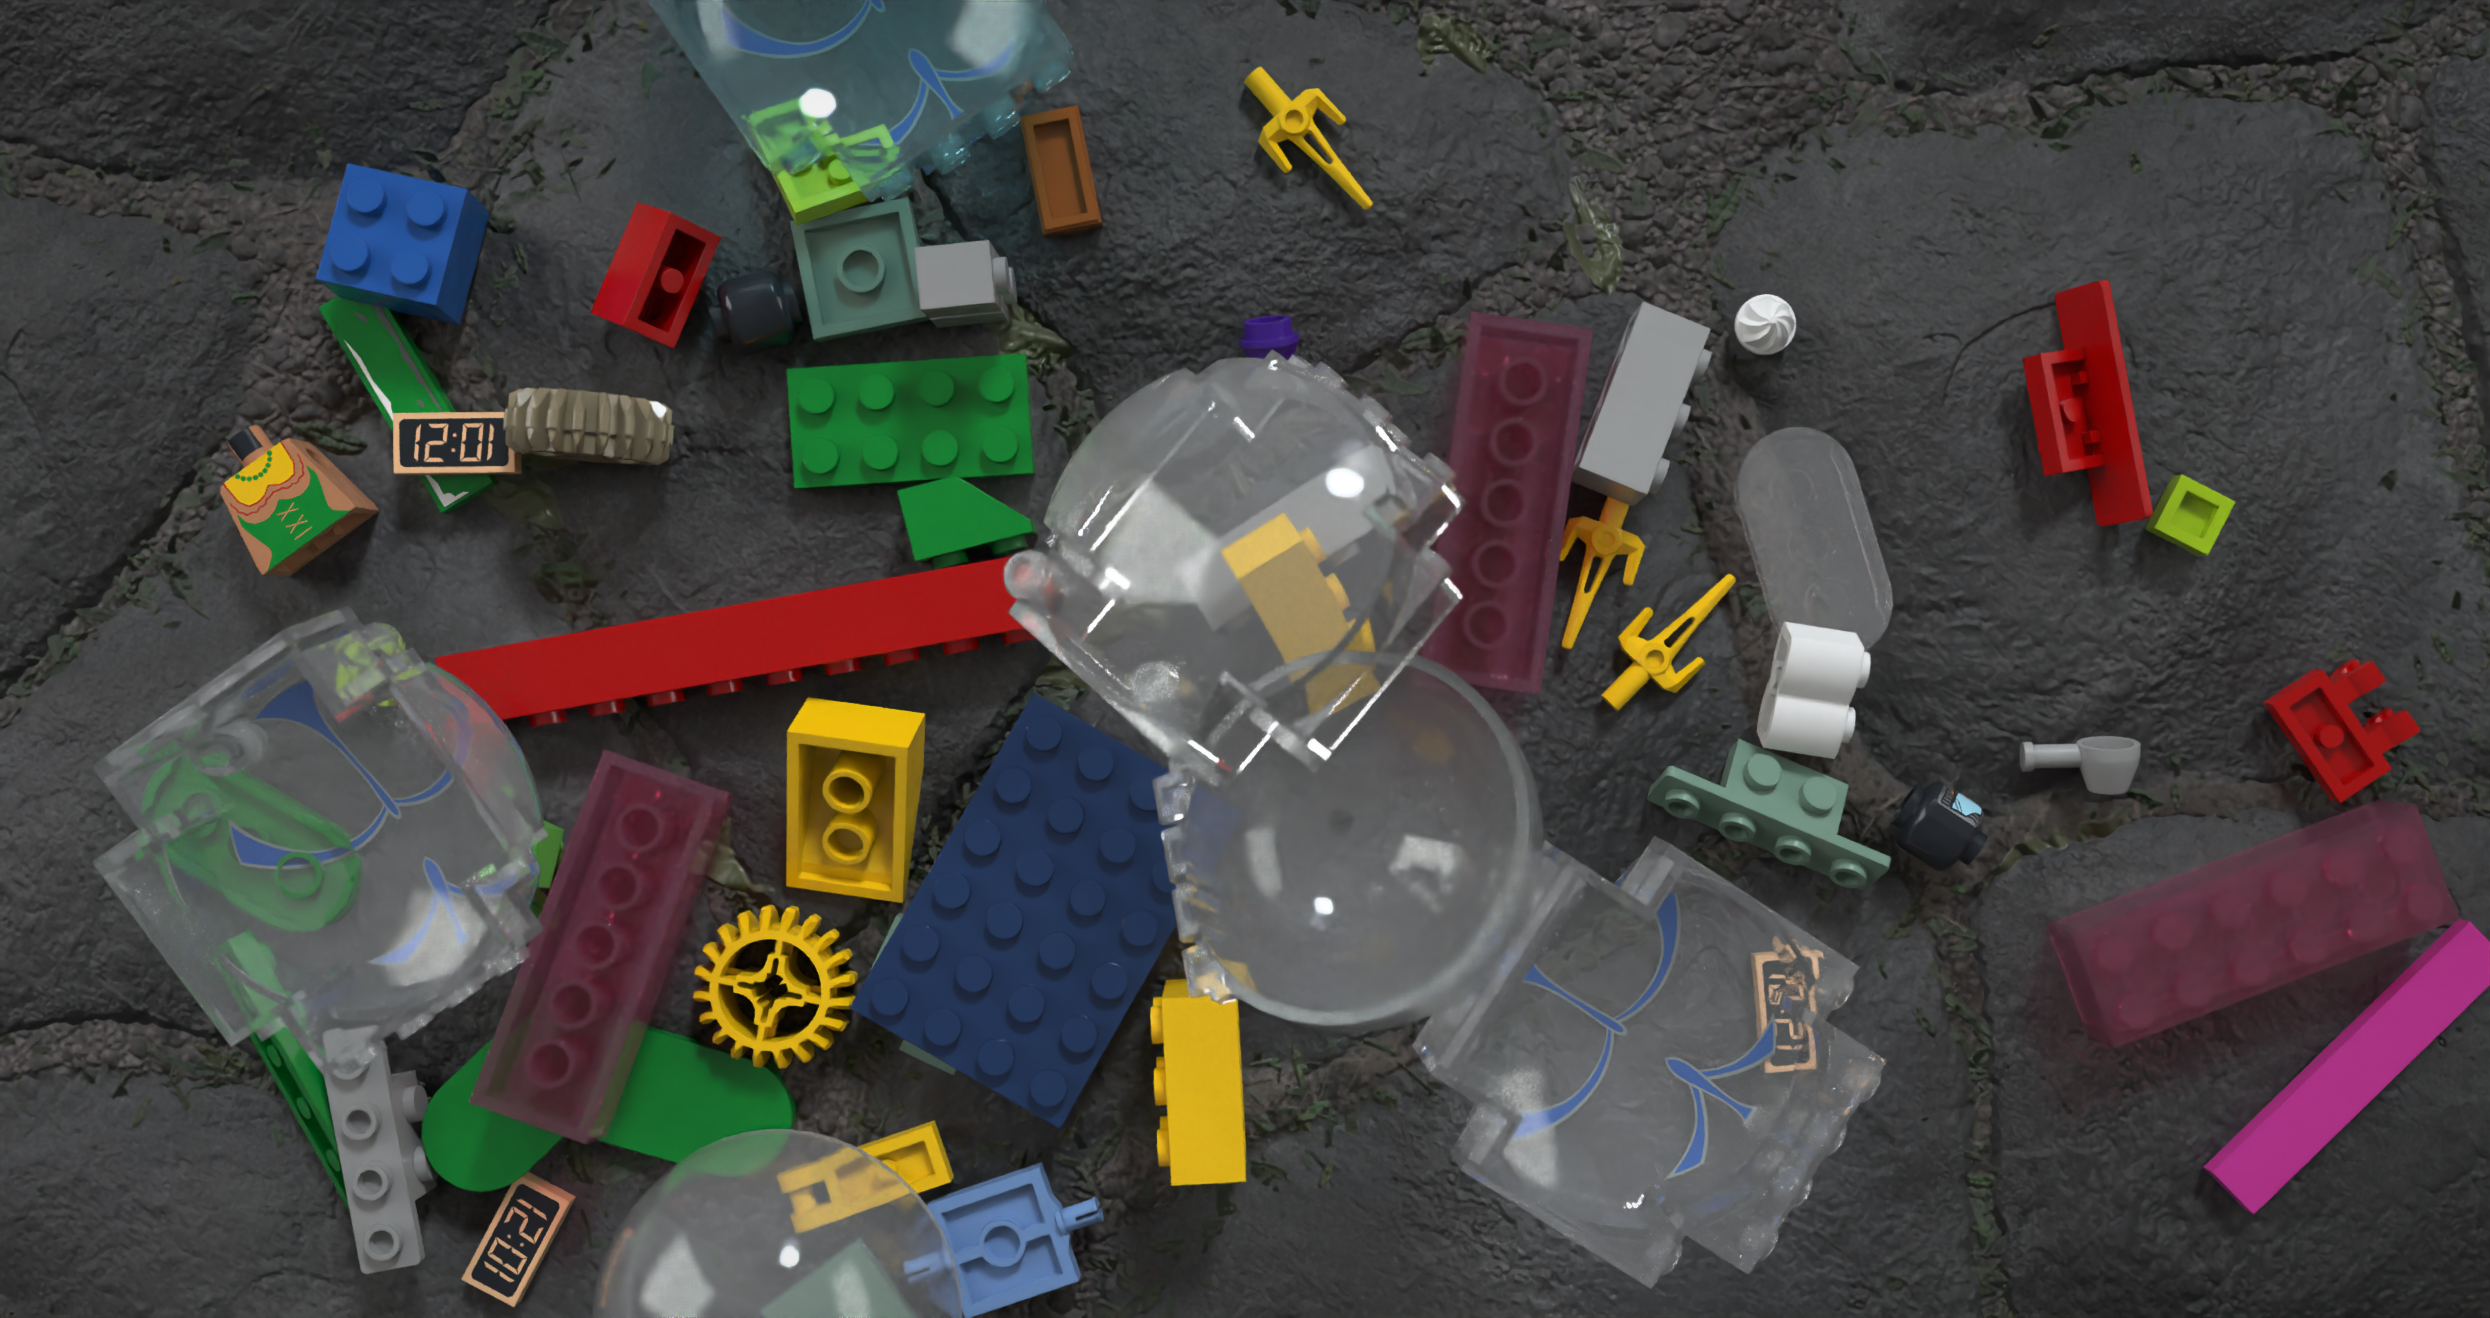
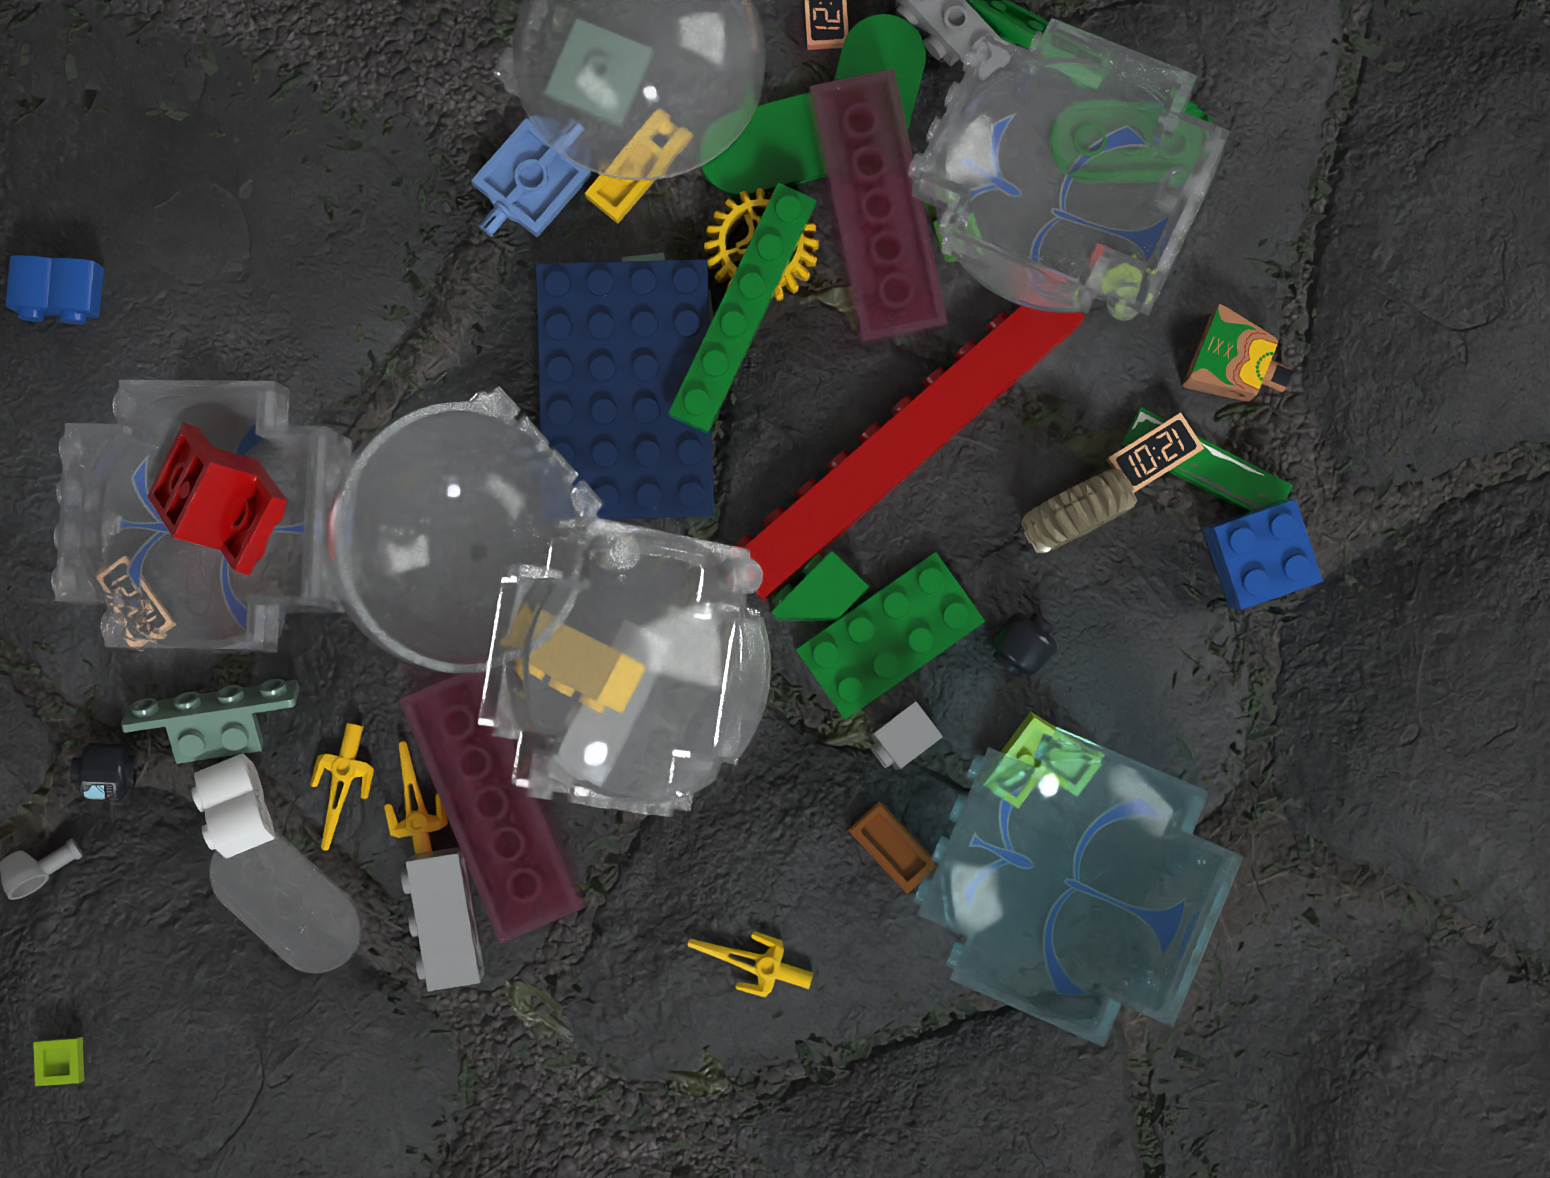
camera: 150 degrees right, 5 degrees down
red brick [590,202,721,349] -> none
yellow slope [786,697,926,903] -> none
sand green plate [790,197,930,342] -> none
yellow brick [1150,976,1246,1186] -> none
dark purple plate [1239,315,1299,374] -> none
white plate [1735,294,1796,355] -> none
red bracket [2022,280,2153,526] -> none
none -> red bracket [147,422,287,575]
none -> green plate [668,182,817,434]

